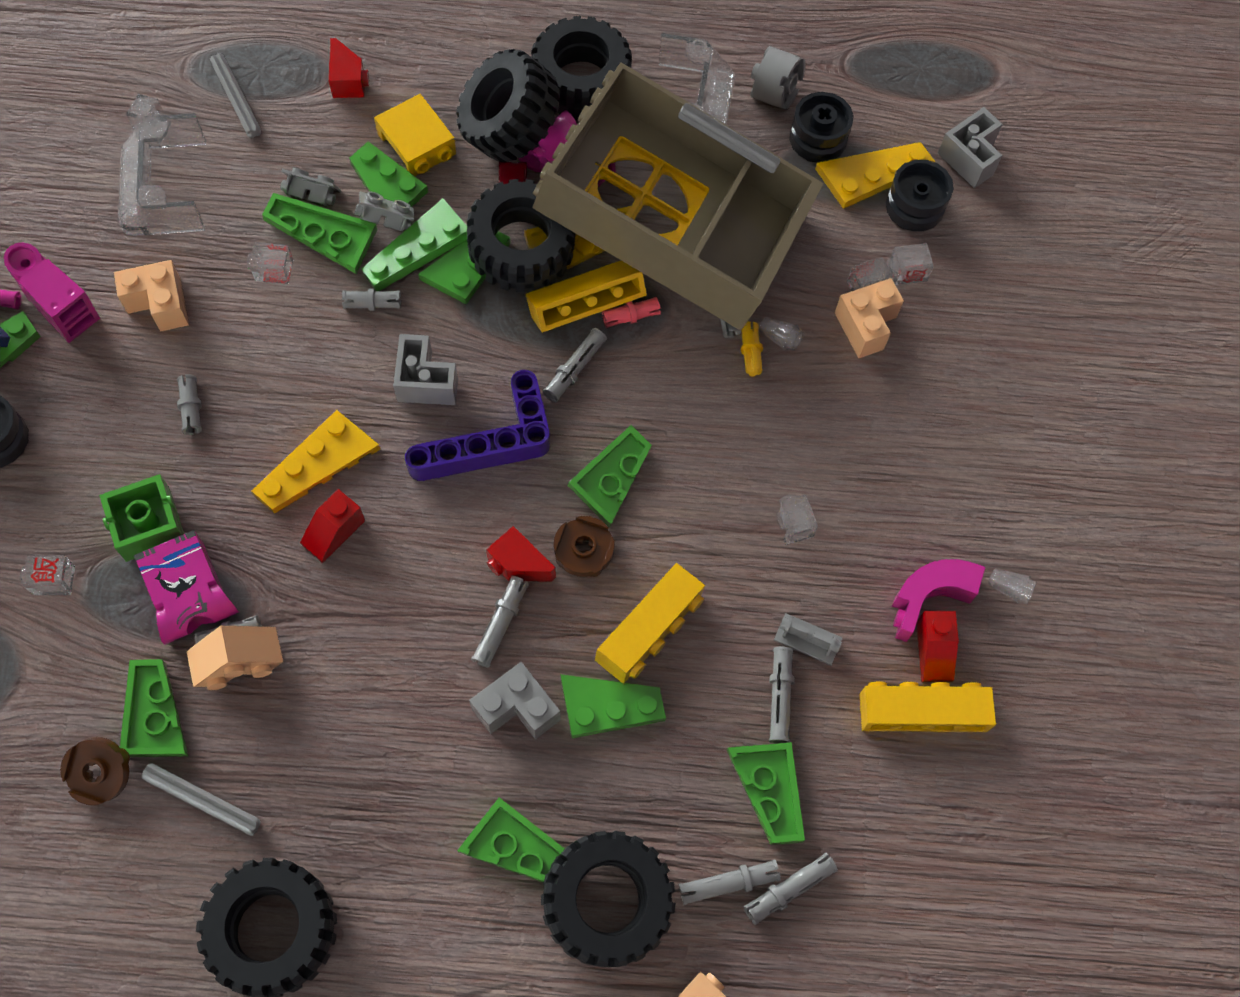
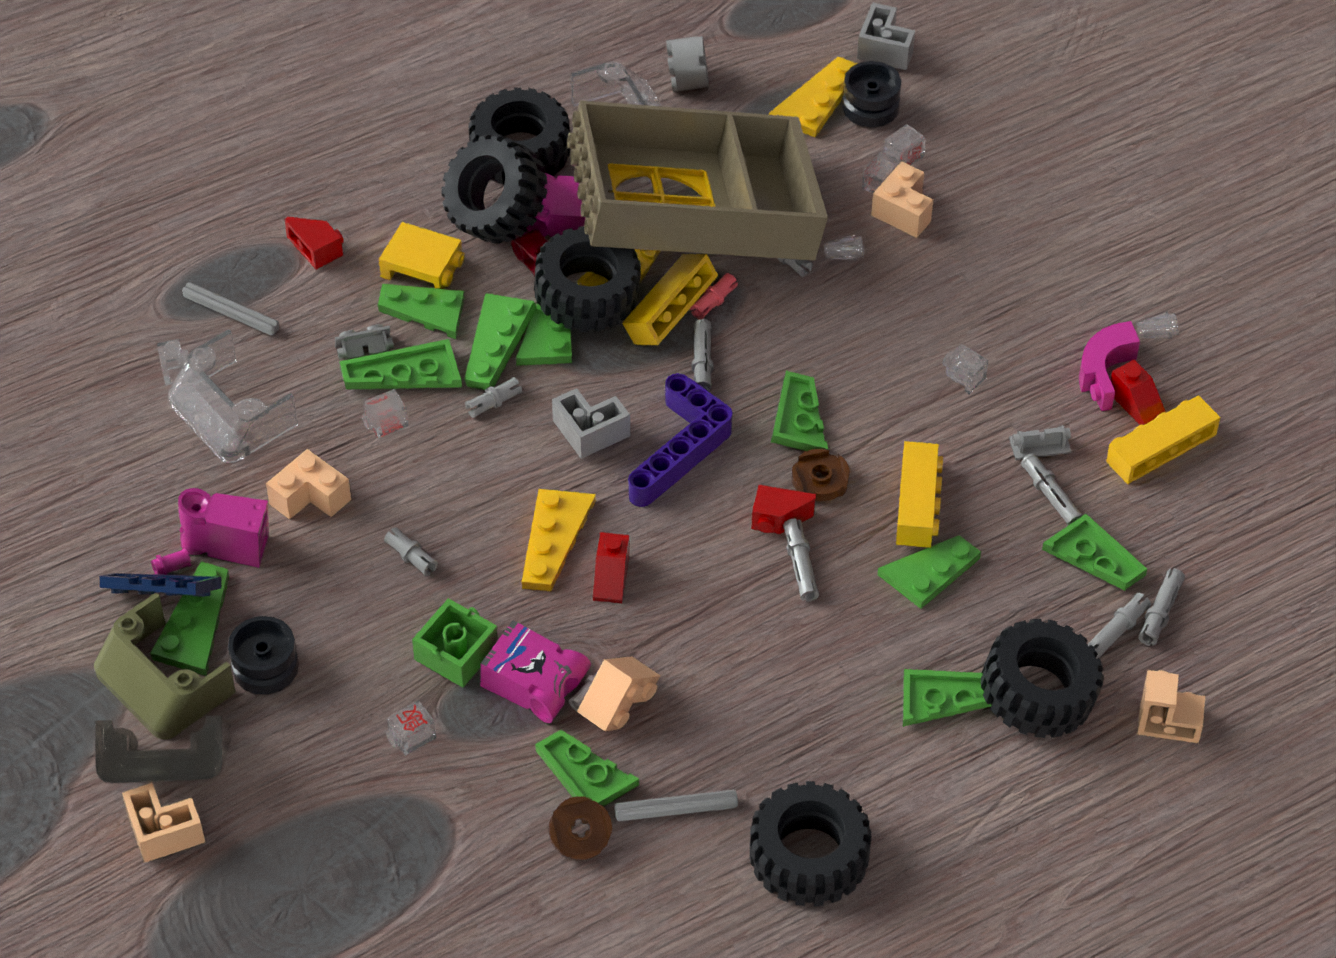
camera: 30 degrees left, 15 degrees down
light grey hinge [354,191,414,232] -> none
light grey brick [469,662,561,740] -> none
light grey axle [678,103,781,173] -> none
yellow axle [740,321,763,377] -> none
black wheel [789,92,854,163] -> none

